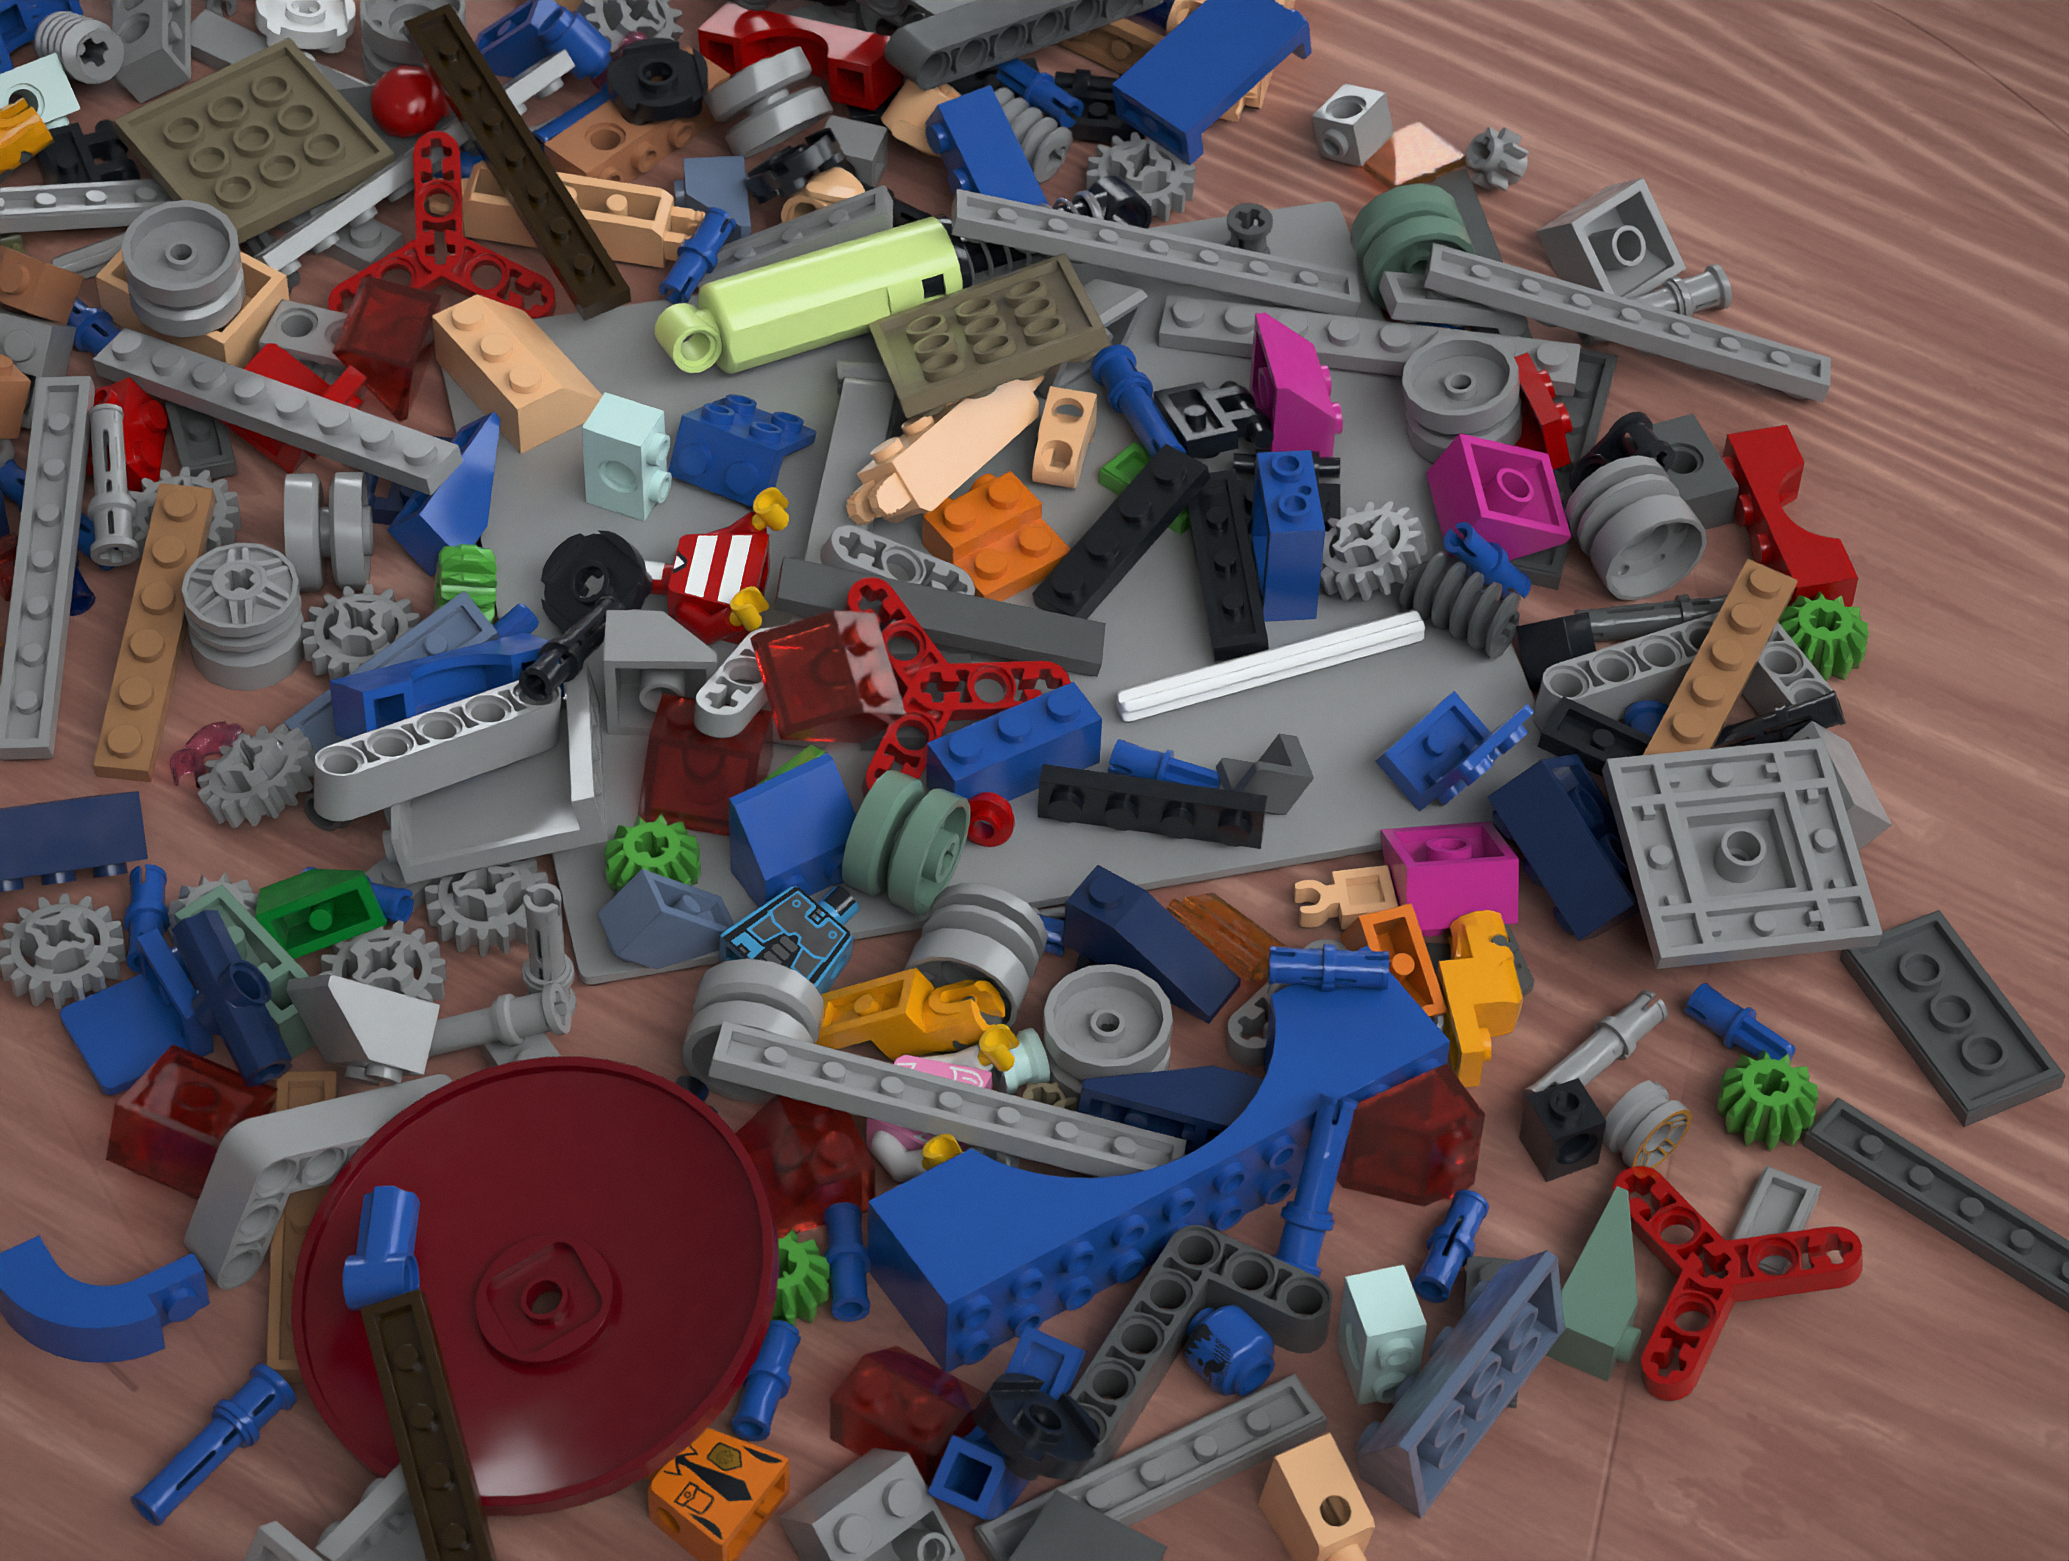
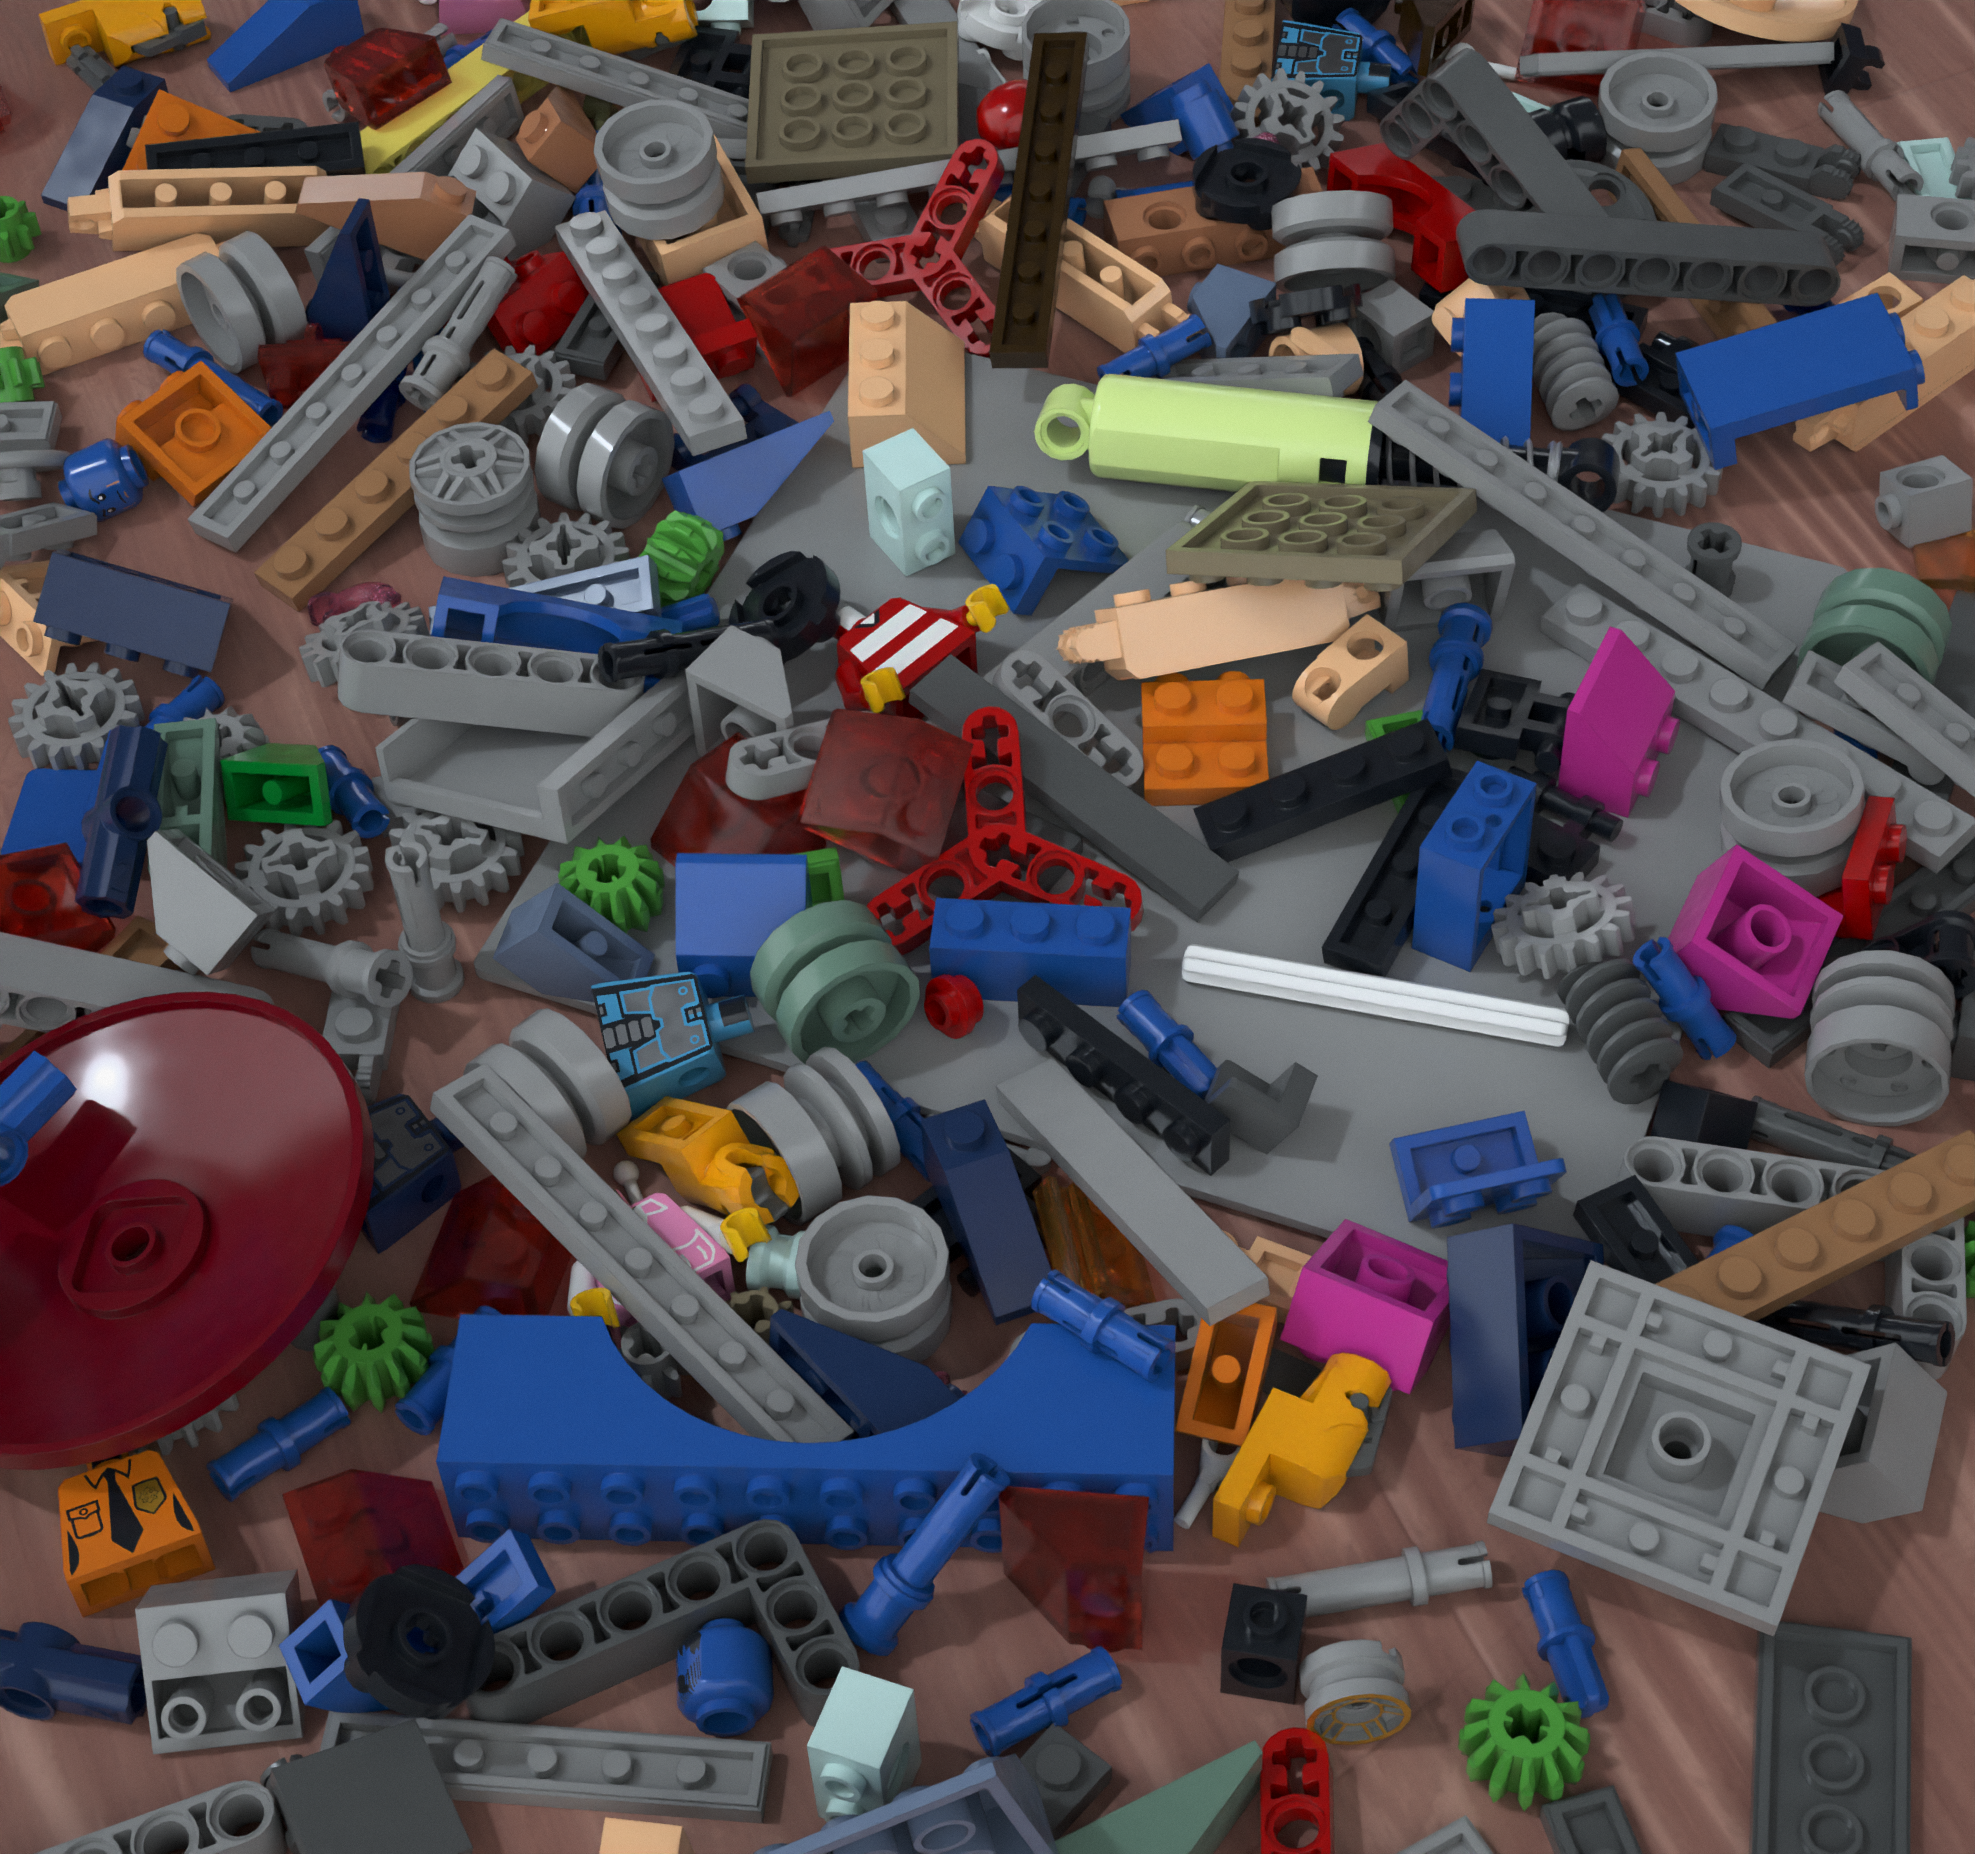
camera: 40 degrees right, 0 degrees up
none -> light grey tile [996,1058,1270,1326]

